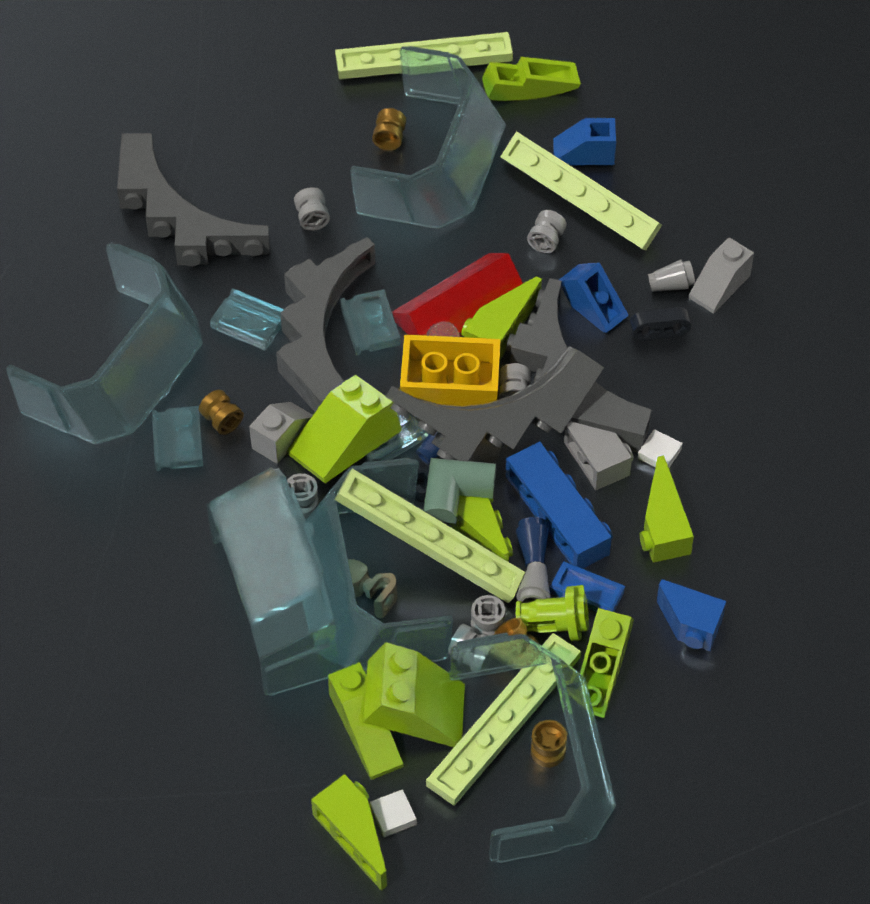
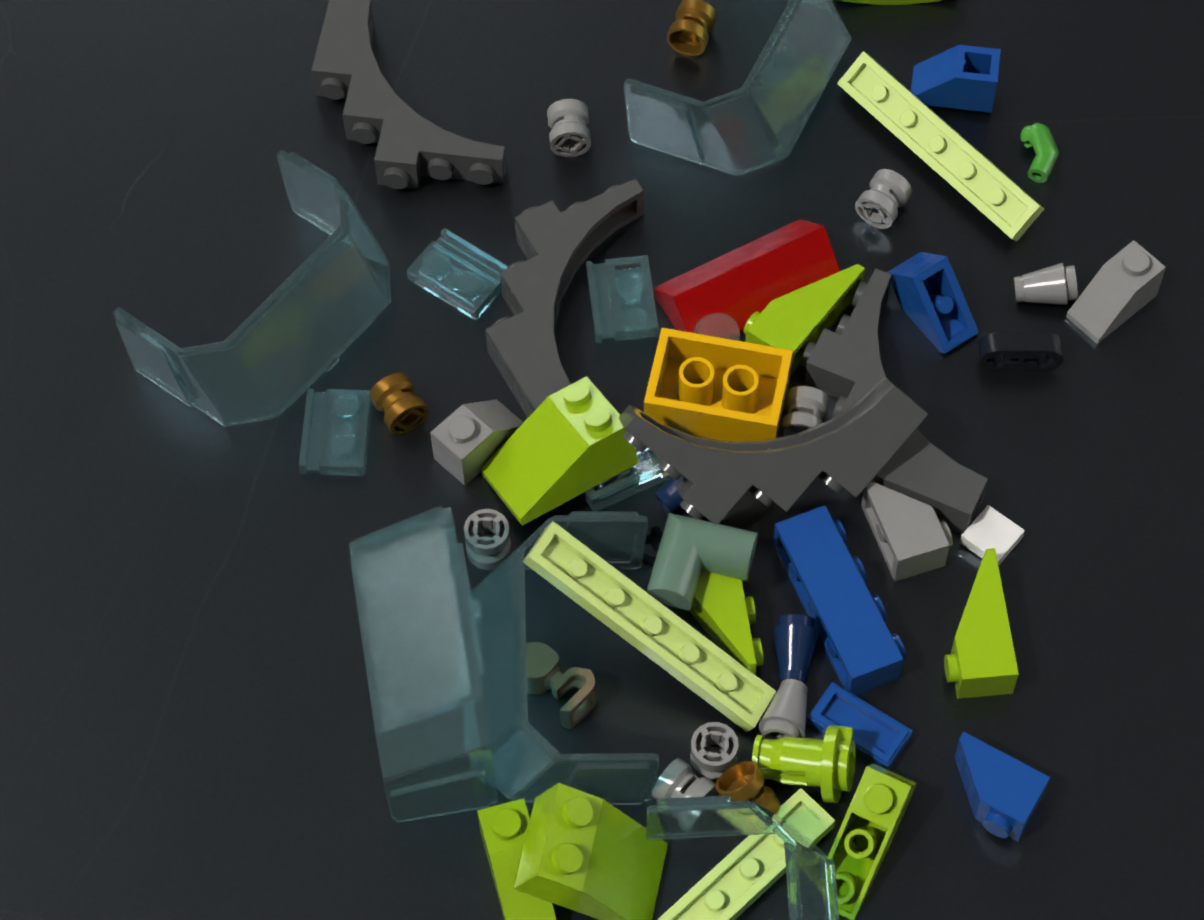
camera: 10 degrees right, 5 degrees up
none -> bright green arm [1020,122,1059,183]

